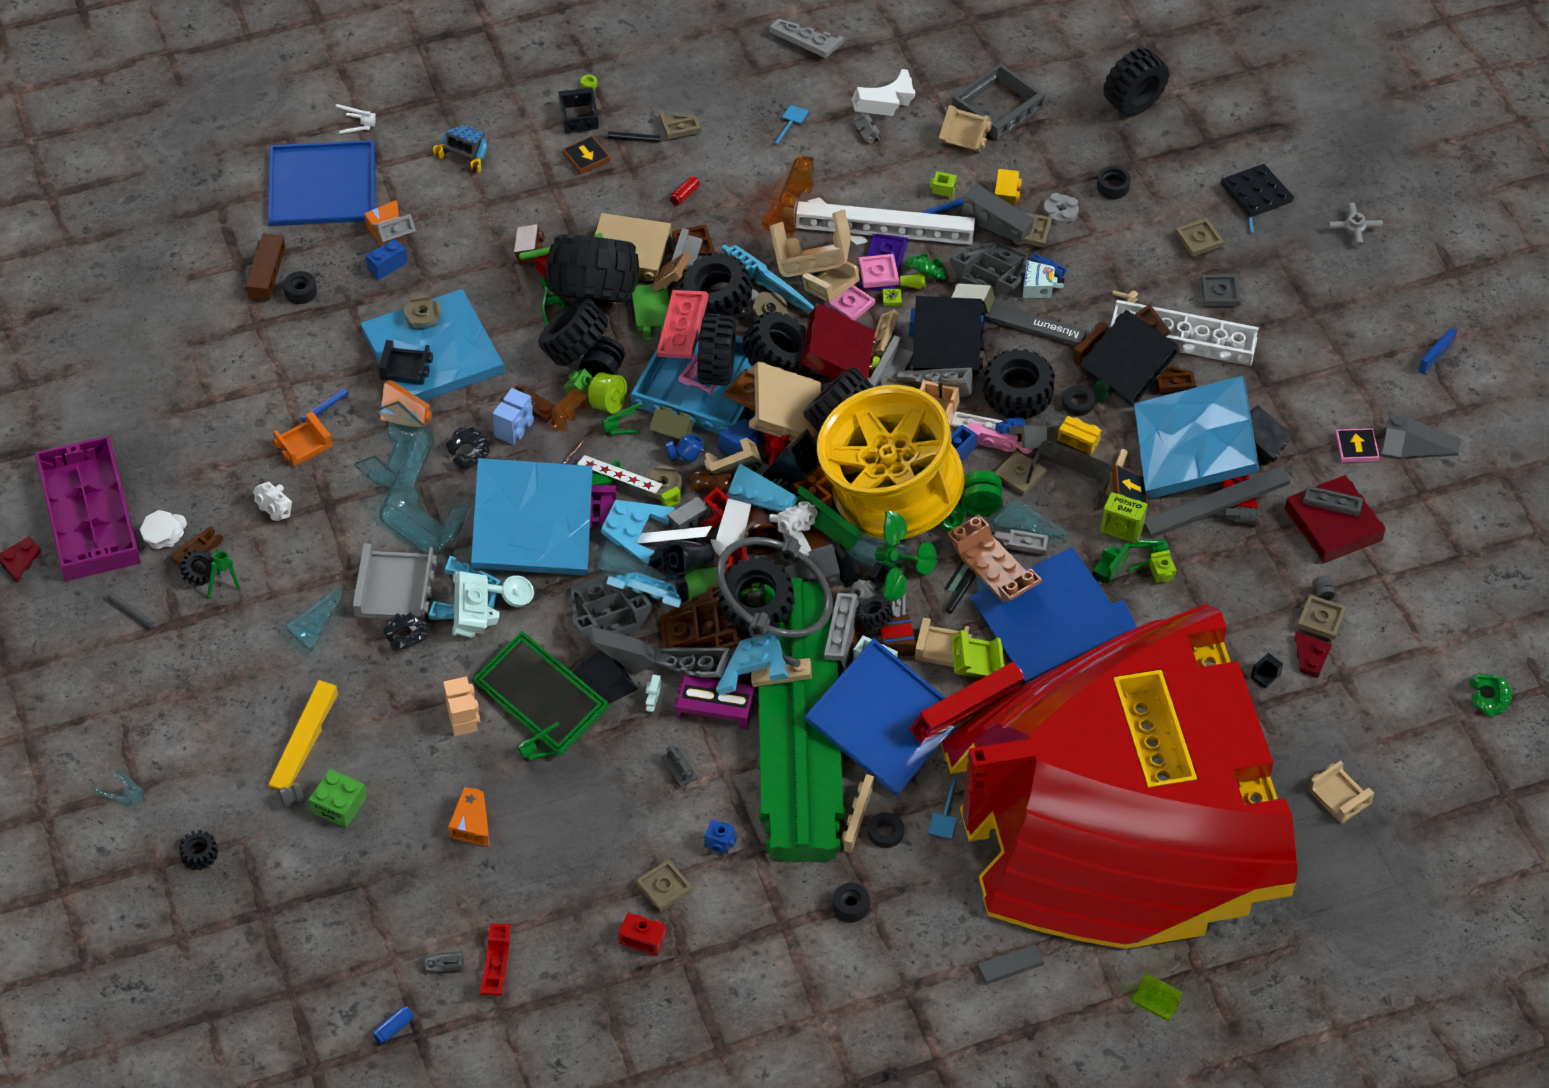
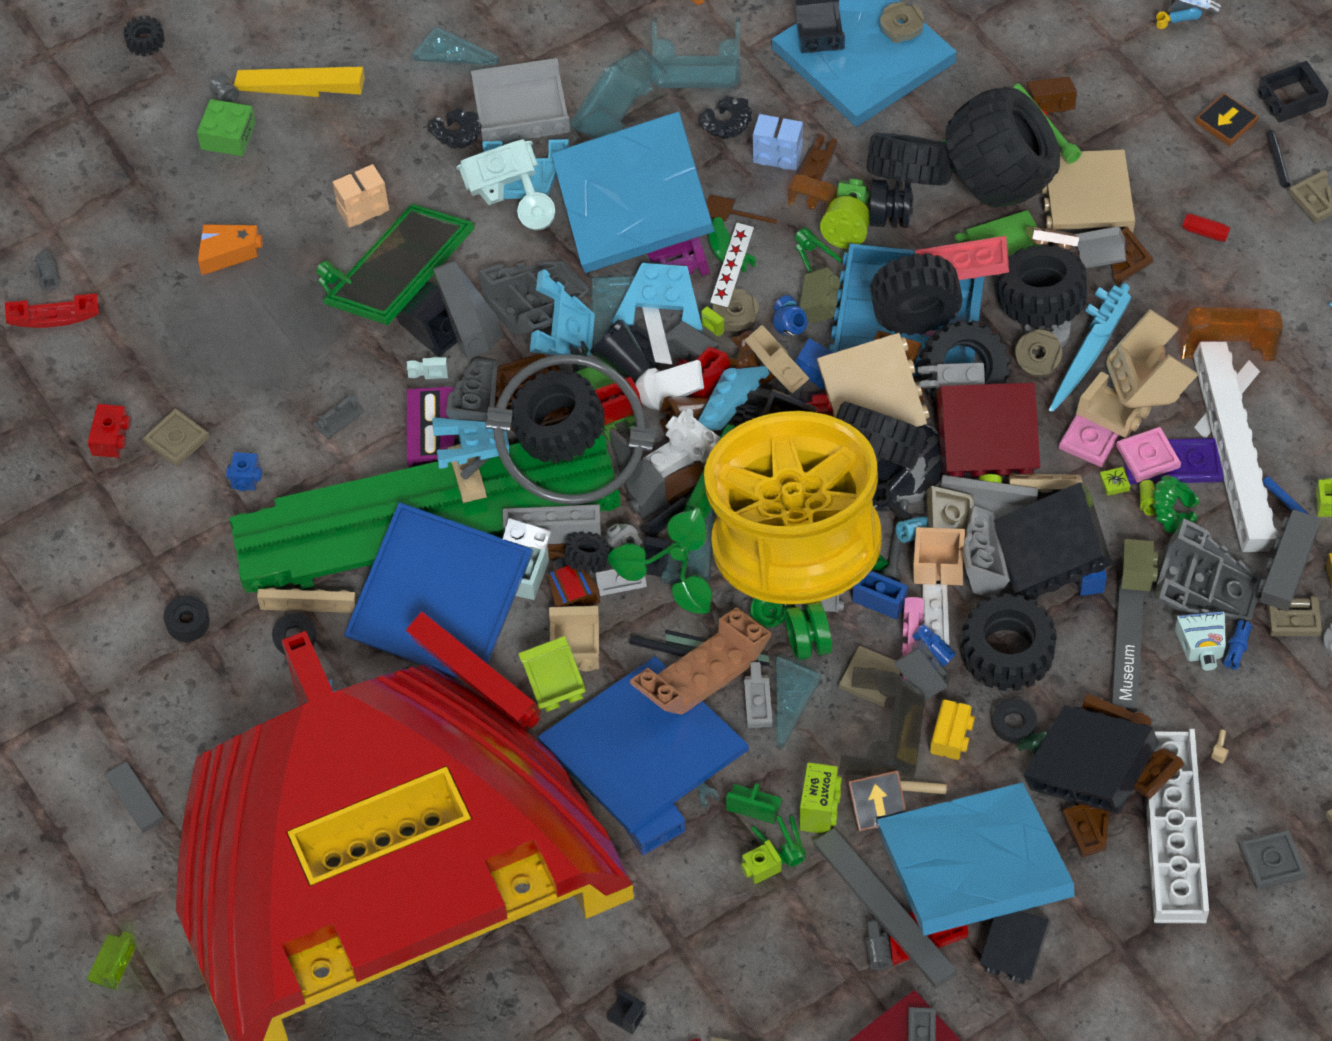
camera: 80 degrees right, 5 degrees up
orange slope [380,380,432,427] -> none
none -> leg [503,517,551,550]
none -> light grey hinge [918,363,985,389]

